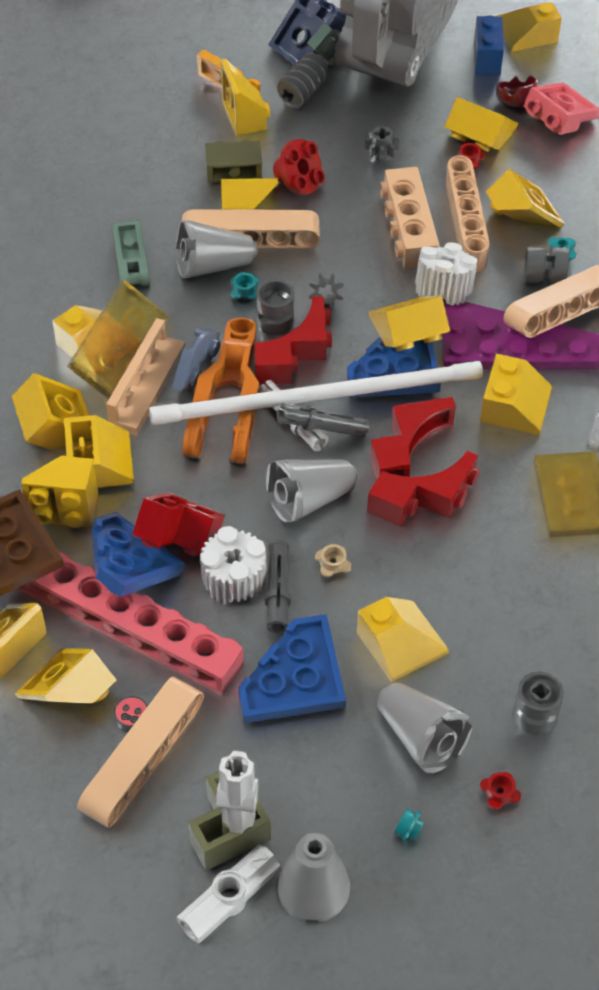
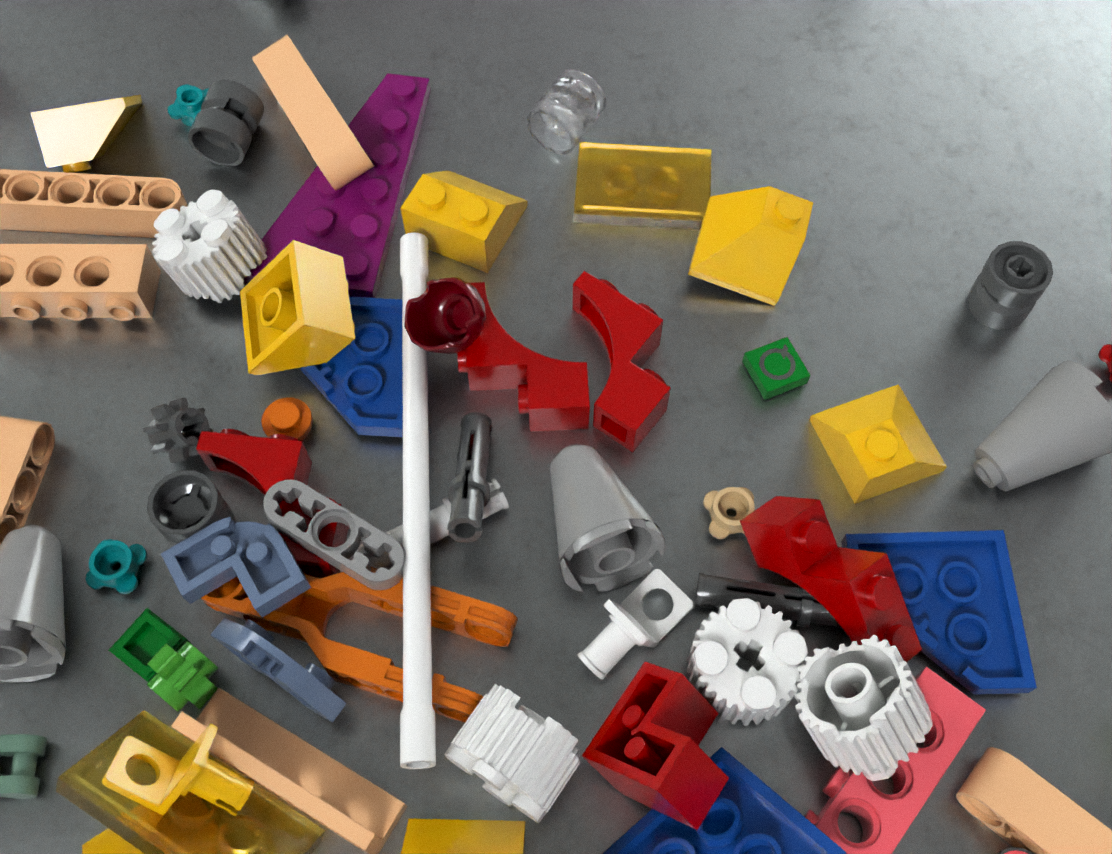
camera: 80 degrees left, 10 degrees up
none -> yellow bracket [102,723,254,816]
none -> green tile [108,608,192,682]
none -> bright green gear [146,641,219,712]
none -> sand blue plate [161,517,312,618]
none -> orange plate [261,397,313,441]
none -> light grey beam [263,479,405,590]
none -> dark red hair [404,277,486,354]
none -> white brick [444,684,581,823]
none -> white bracket [578,569,694,679]
none -> yellow slope [688,186,813,306]
none -> red arch [740,496,922,662]
none -> green tile [742,337,811,400]
none -> white brick [795,635,933,781]

